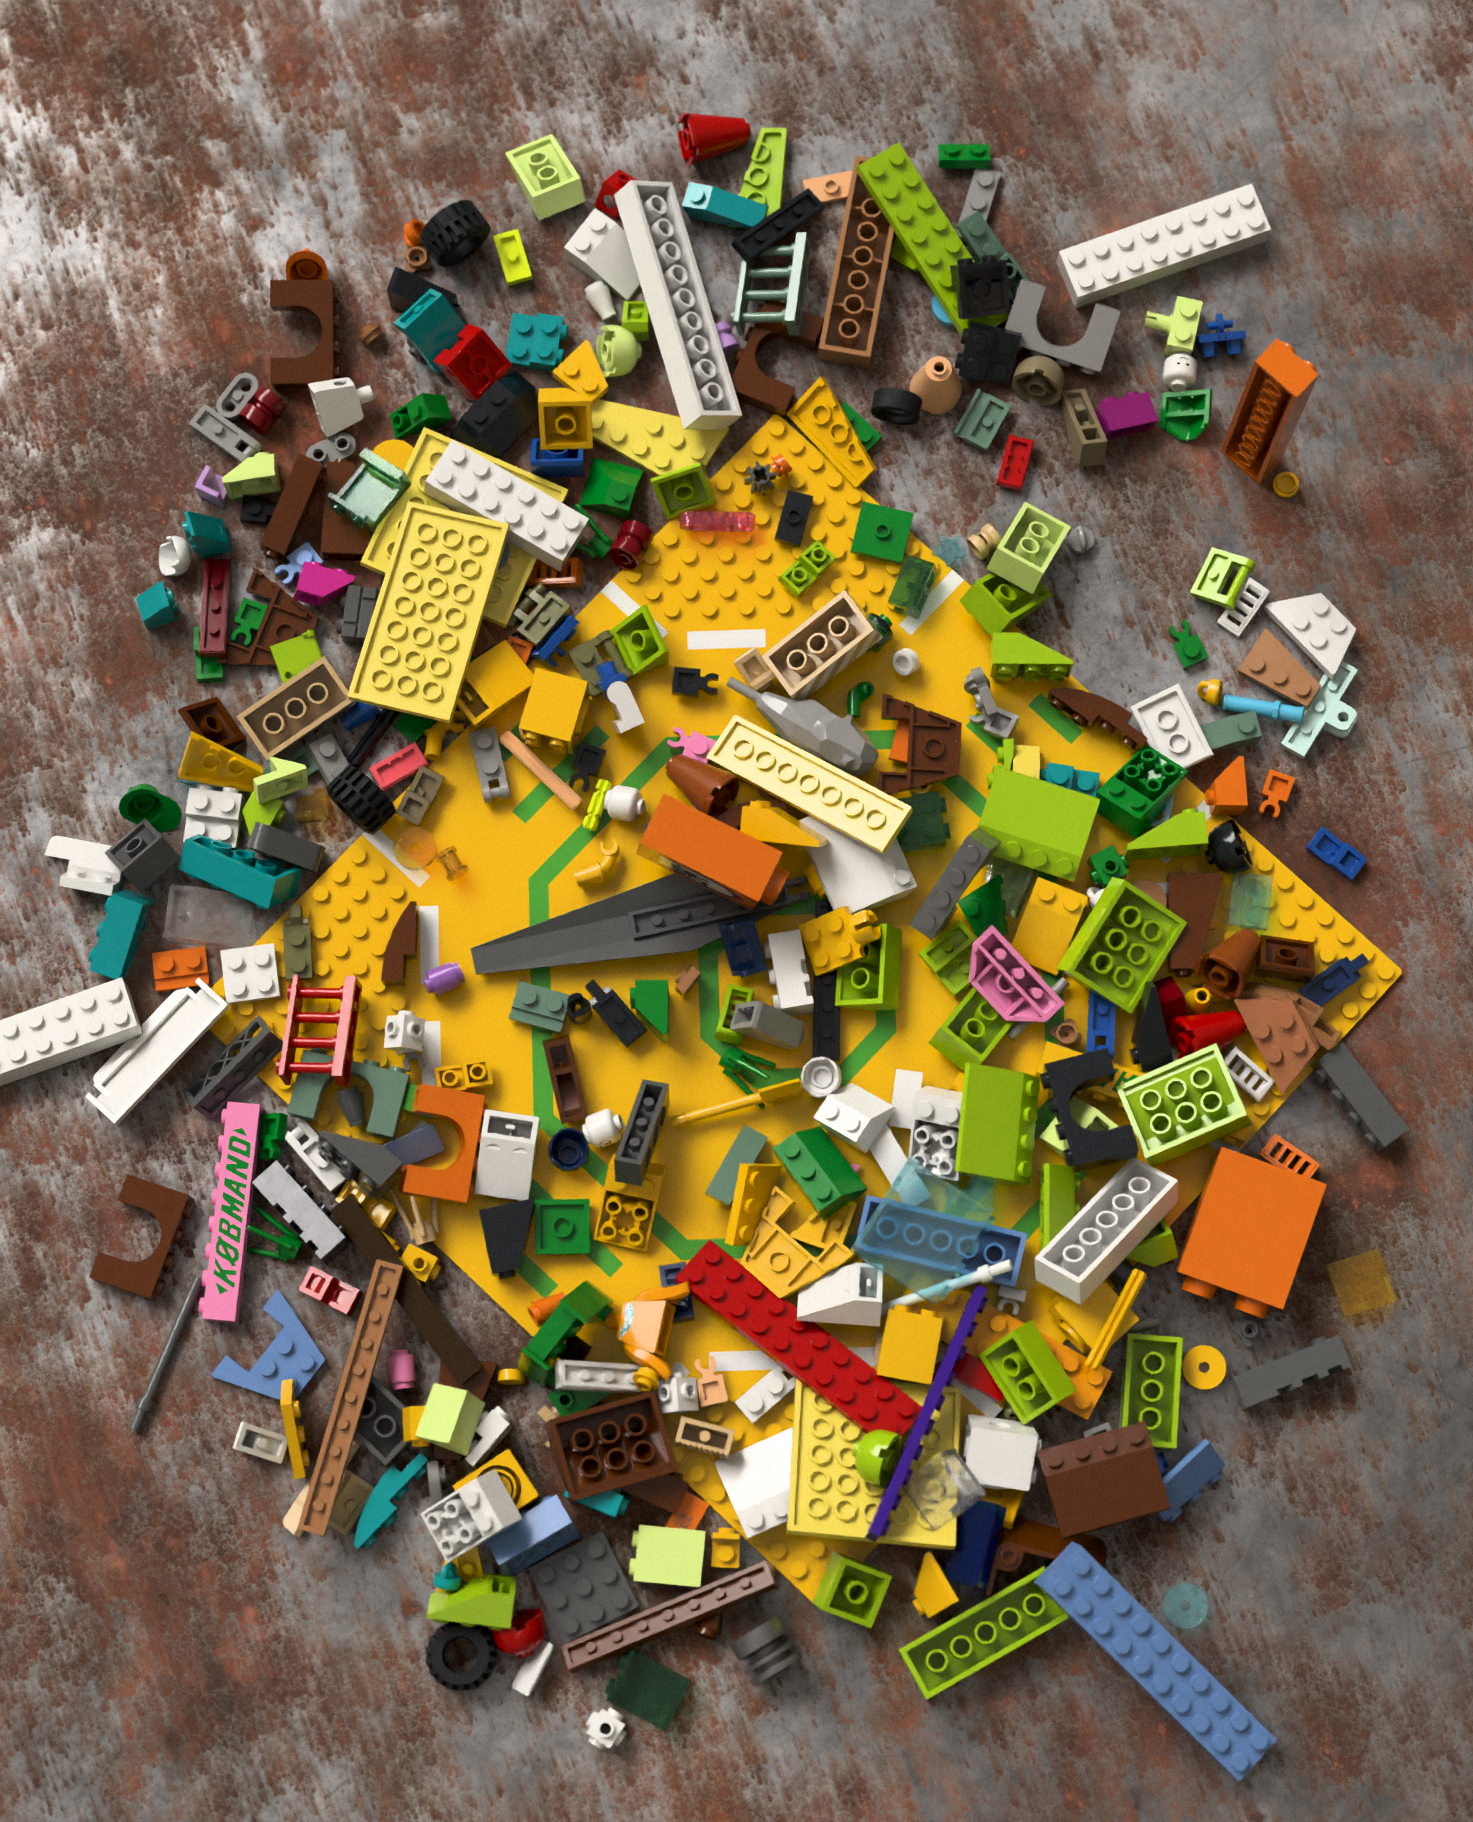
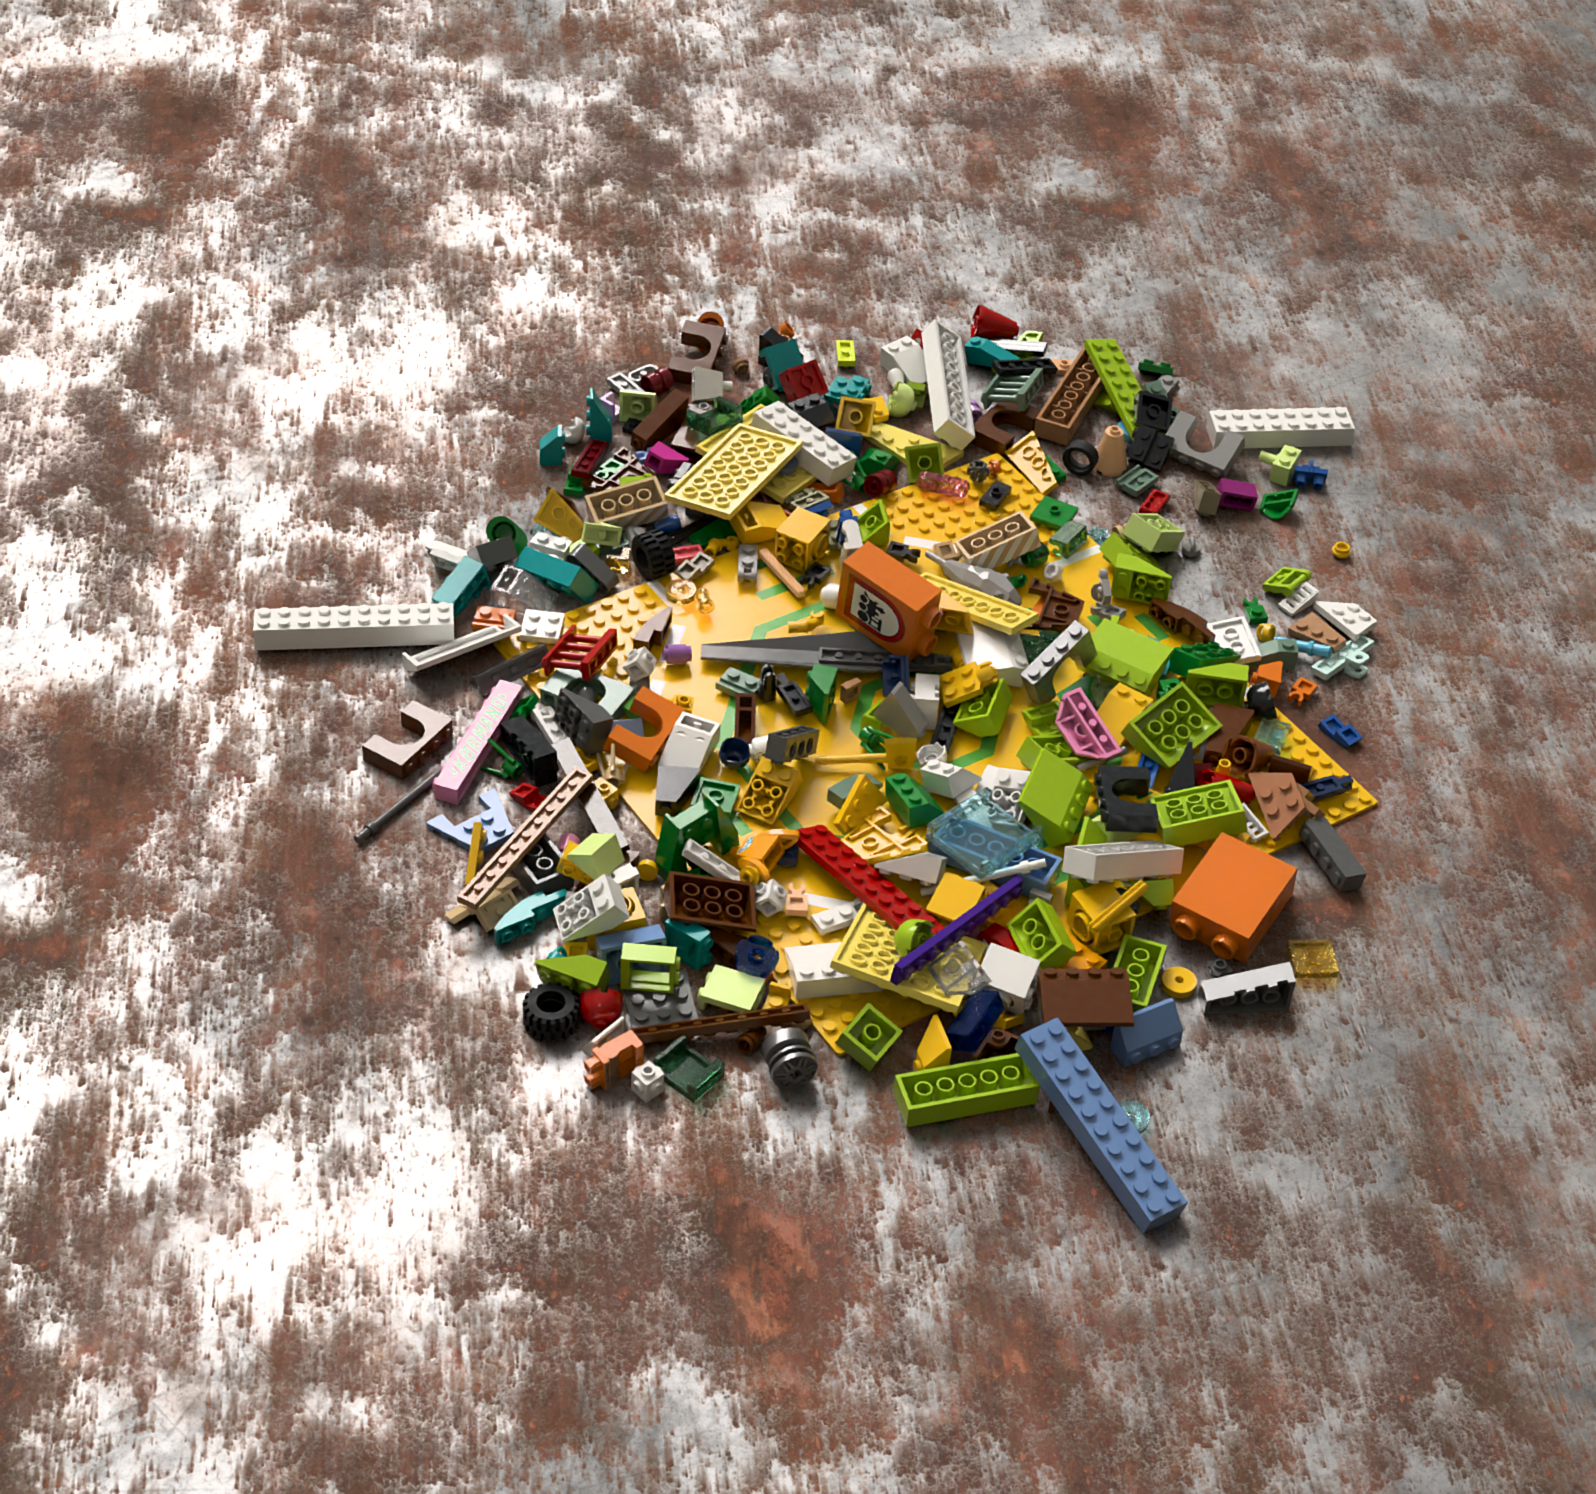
camera: 10 degrees right, 35 degrees down
white slope [233,1422,288,1464] -> none
olive hinge [283,905,314,981] -> none
black tyre [420,200,491,267] -> none
yellowish green slope [505,134,586,220] -> none
neon yellow axle [583,779,612,831] -> none
tan brick [675,1416,735,1460] -> none
lime slope [778,540,836,598] -> none
dark tan cylinder [1011,356,1065,406] -> none
white head [1163,352,1198,392] -> none
orange brick [1220,338,1319,485] -> none
none -> orange hips [584,1030,644,1090]
none -> lime window [620,943,681,993]
none -> clear blue plate [734,935,779,978]
none -> tile [984,338,1047,357]

